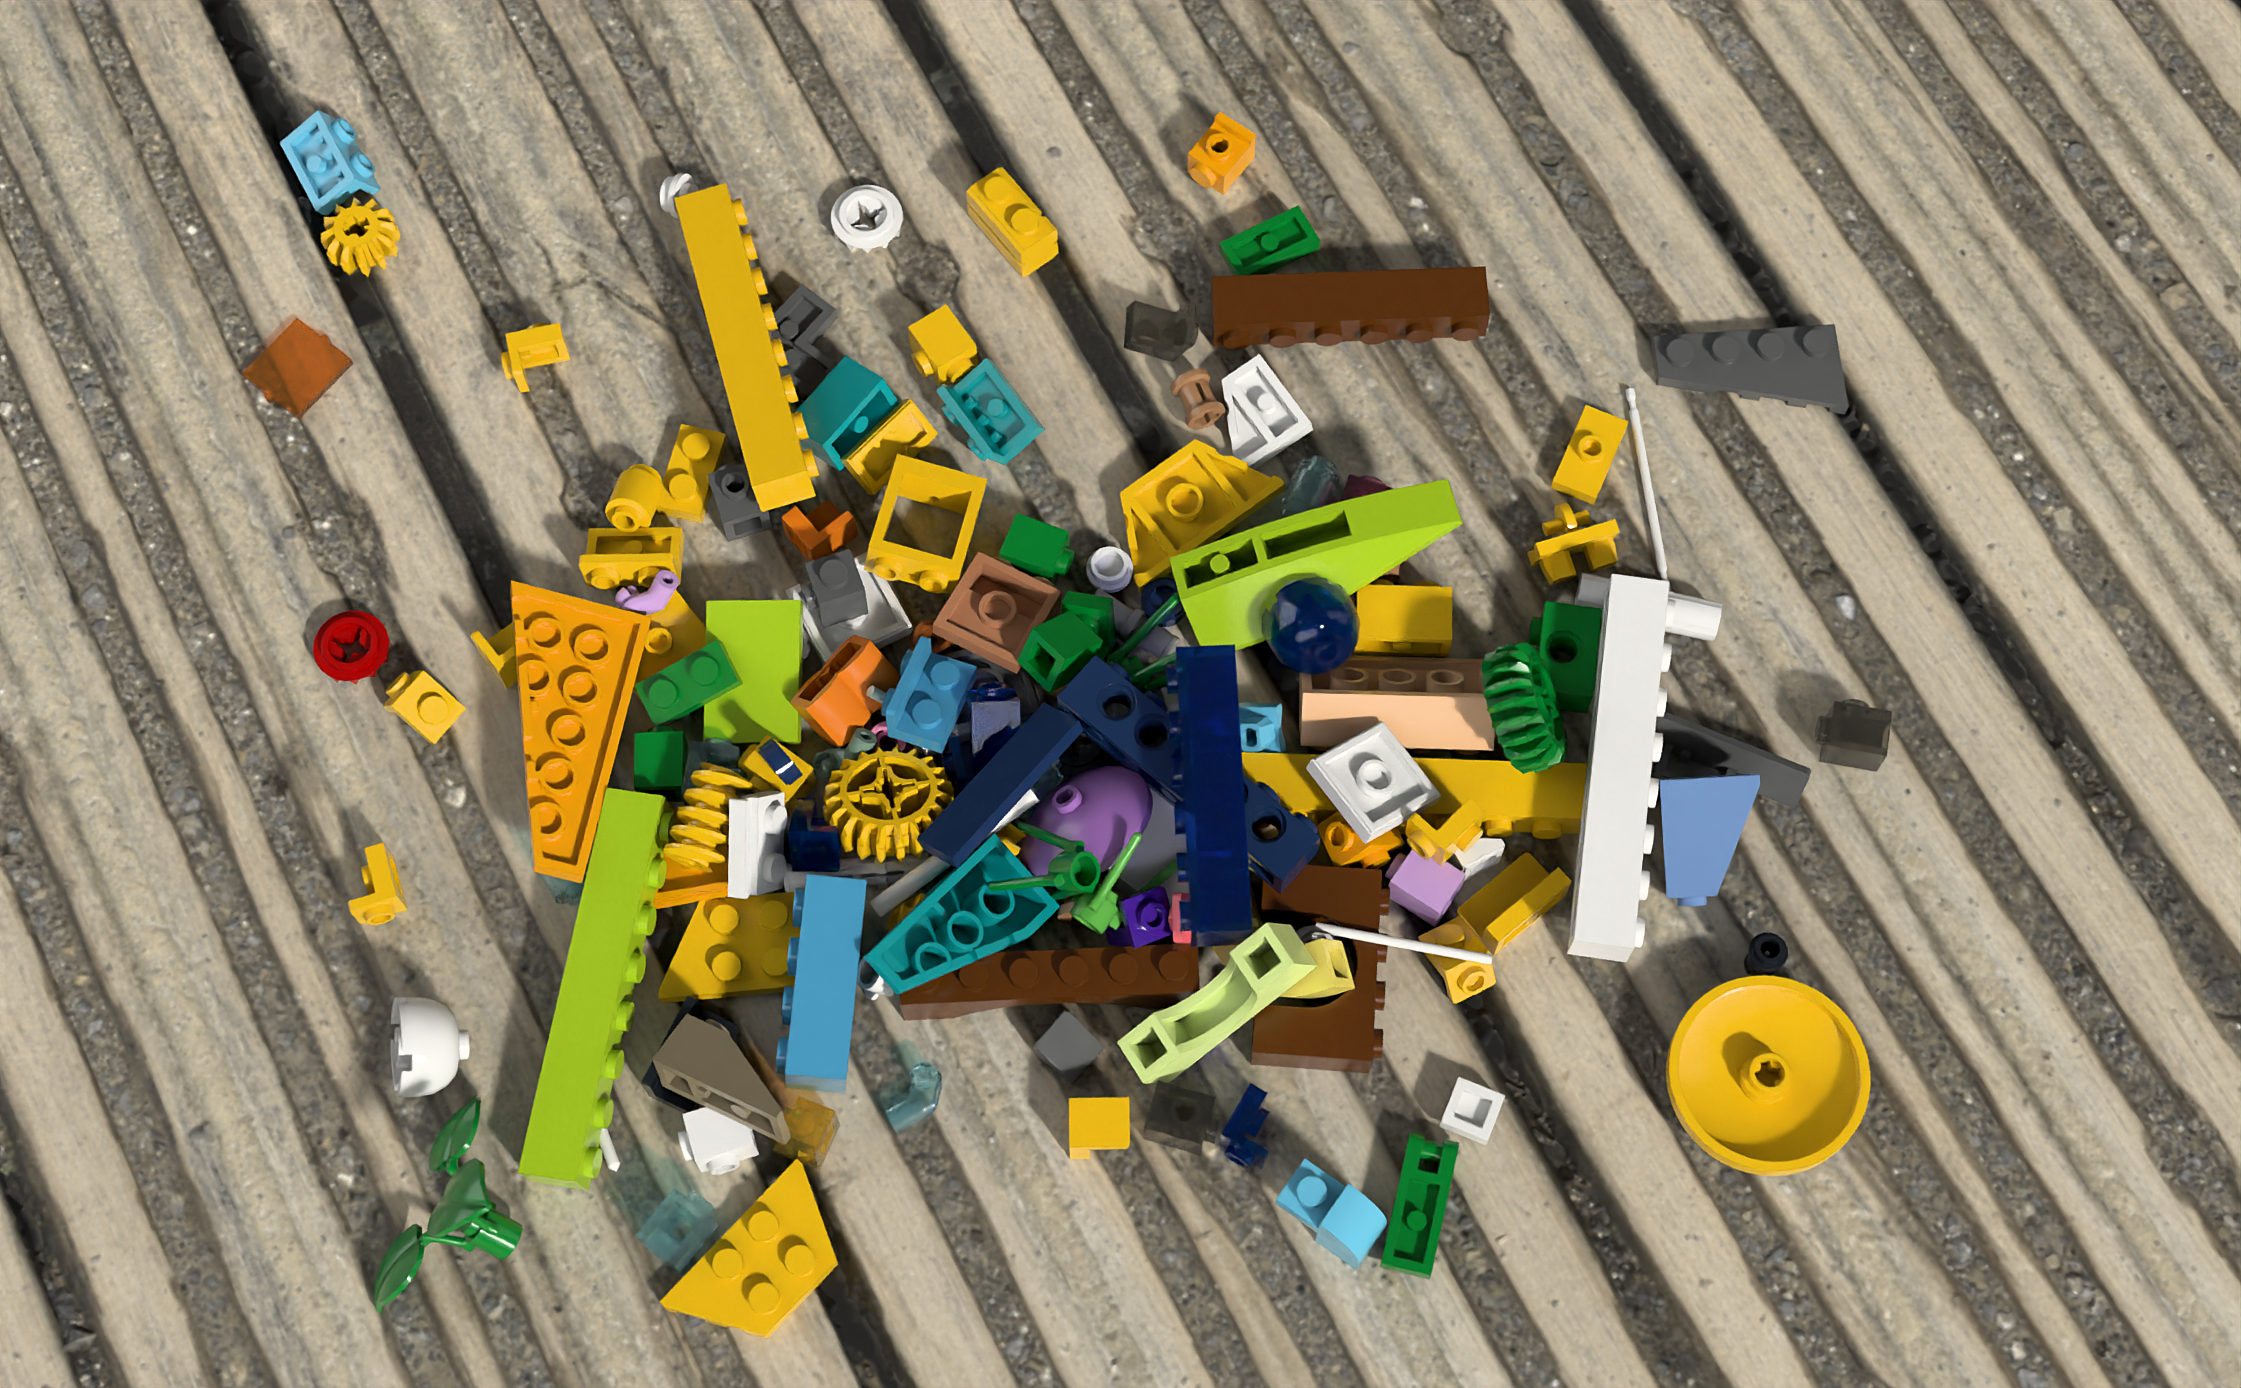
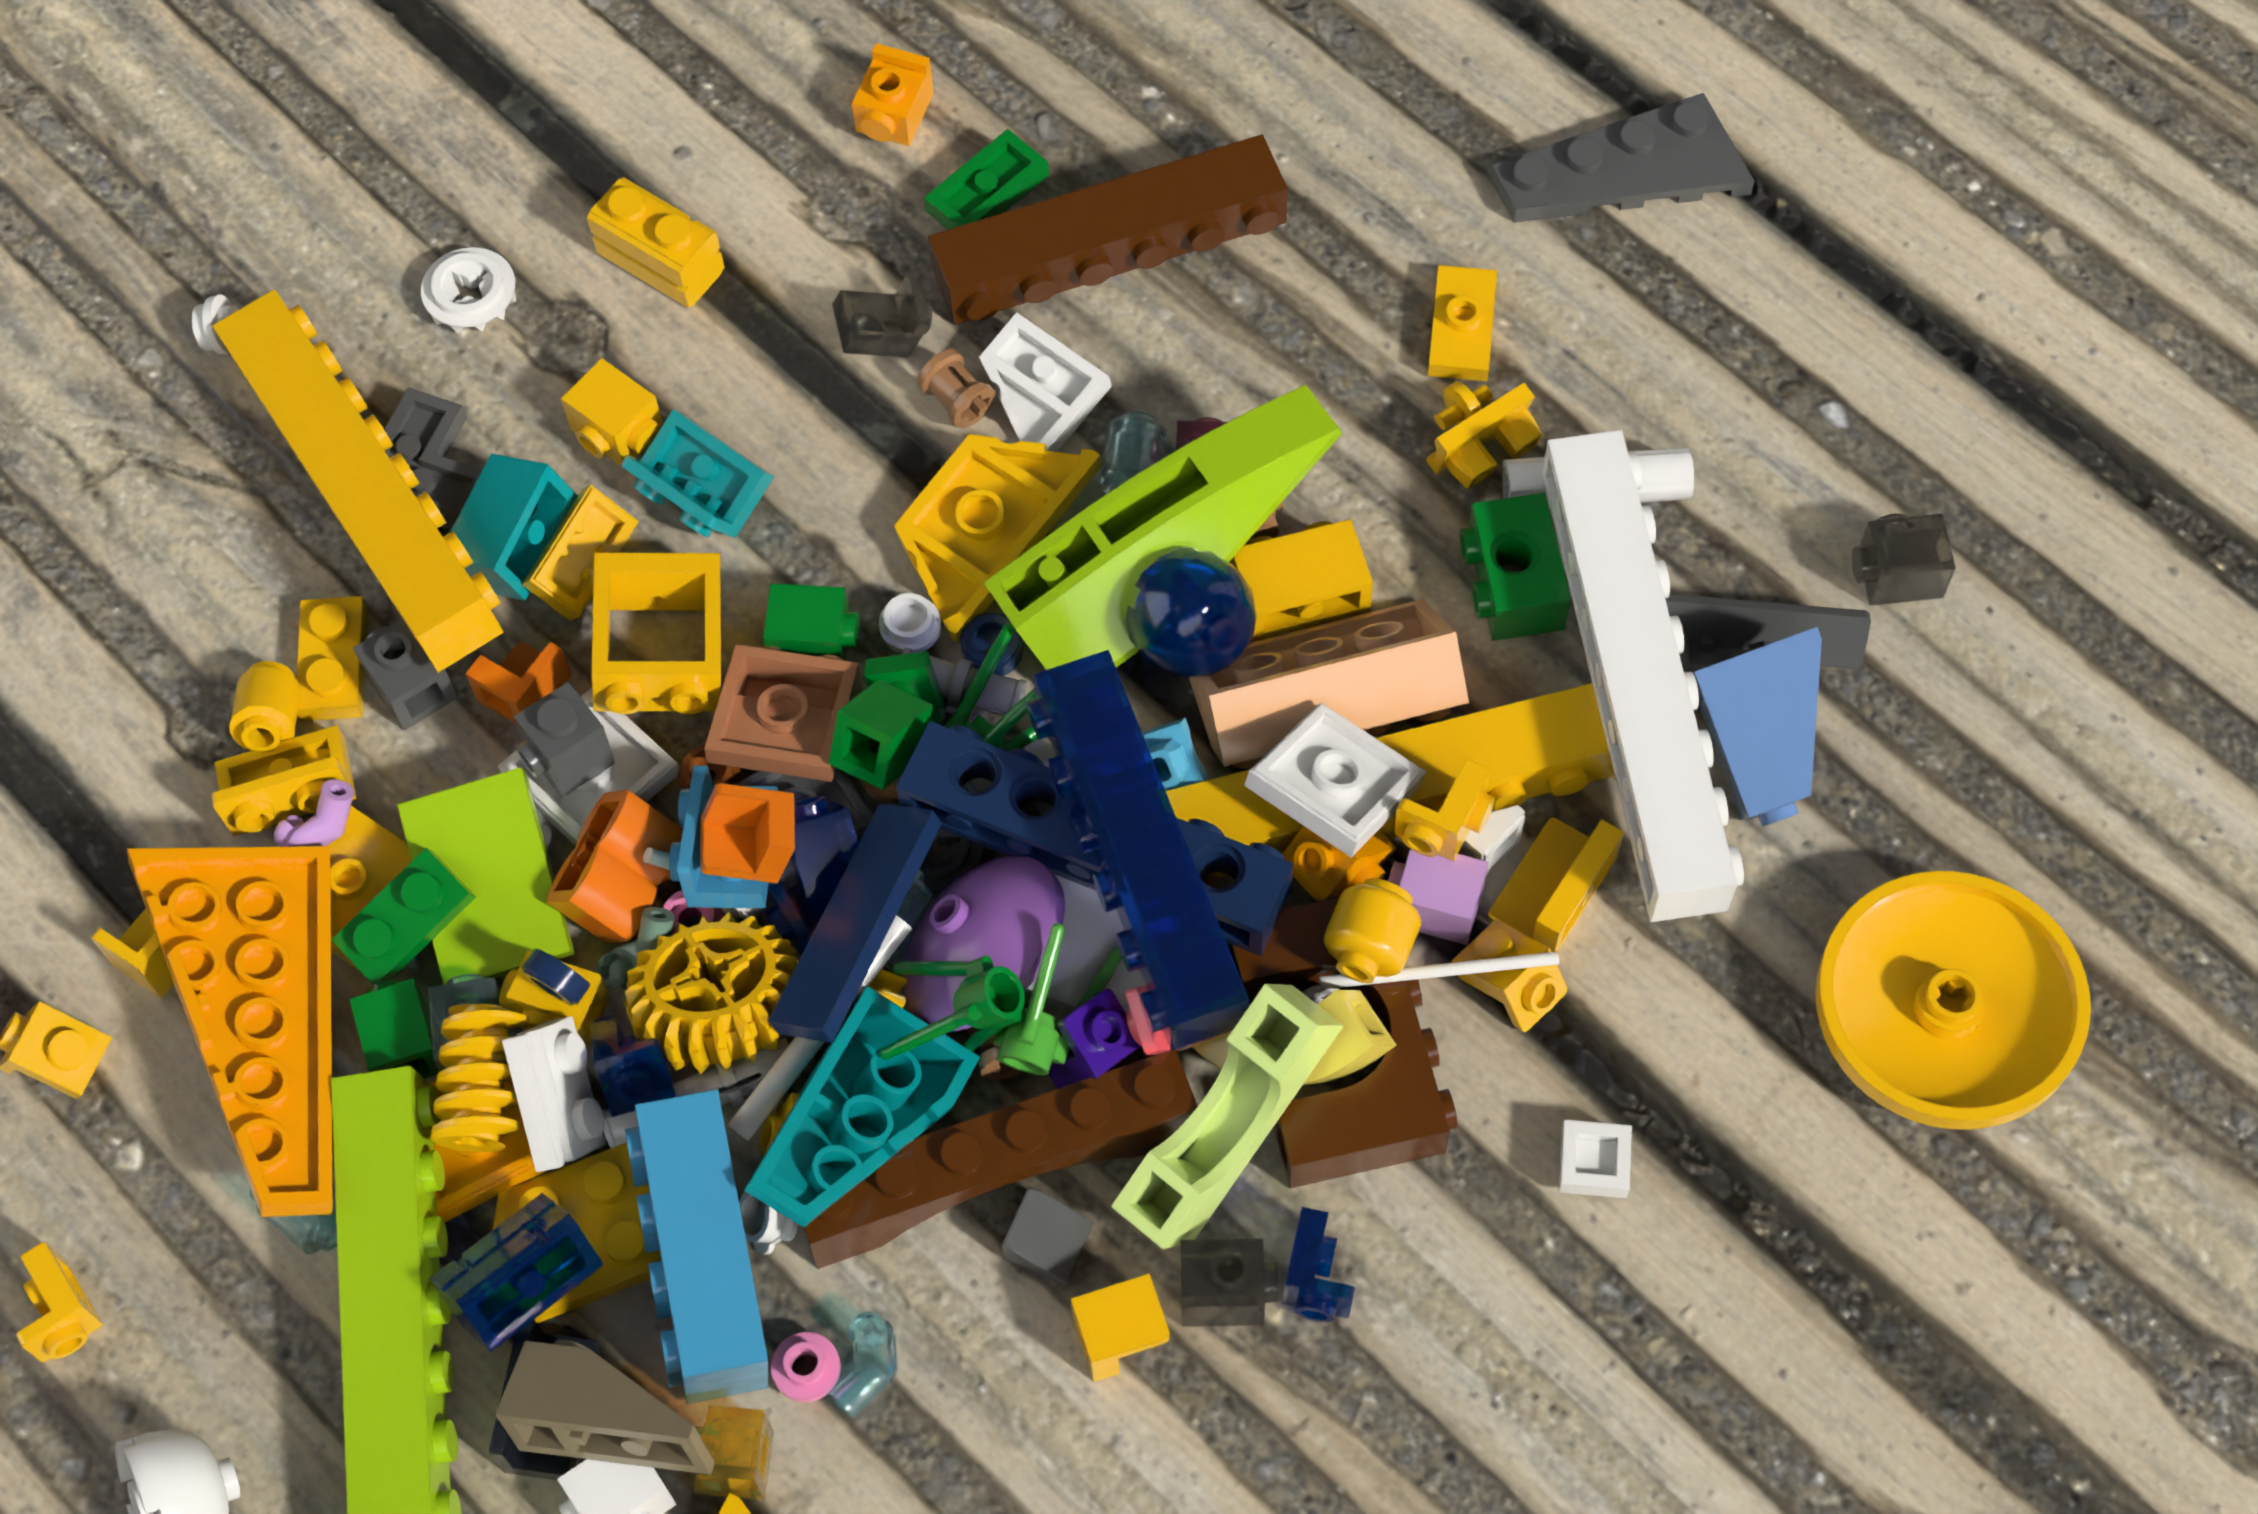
camera: 15 degrees left, 5 degrees down
yellow bracket [501,322,570,393] -> none
medium azure brick [1275,1159,1387,1270] -> none
green plate [1380,1131,1459,1279] -> none
green gear [1481,642,1568,774] -> none
white piece [1625,388,1671,591] -> none
black pin [1744,932,1788,976] -> none
none -> brick [429,1193,603,1353]
none -> orange panel [700,783,795,884]
none -> bright pink plate [771,1332,841,1402]
none -> yellow head [1323,878,1422,983]

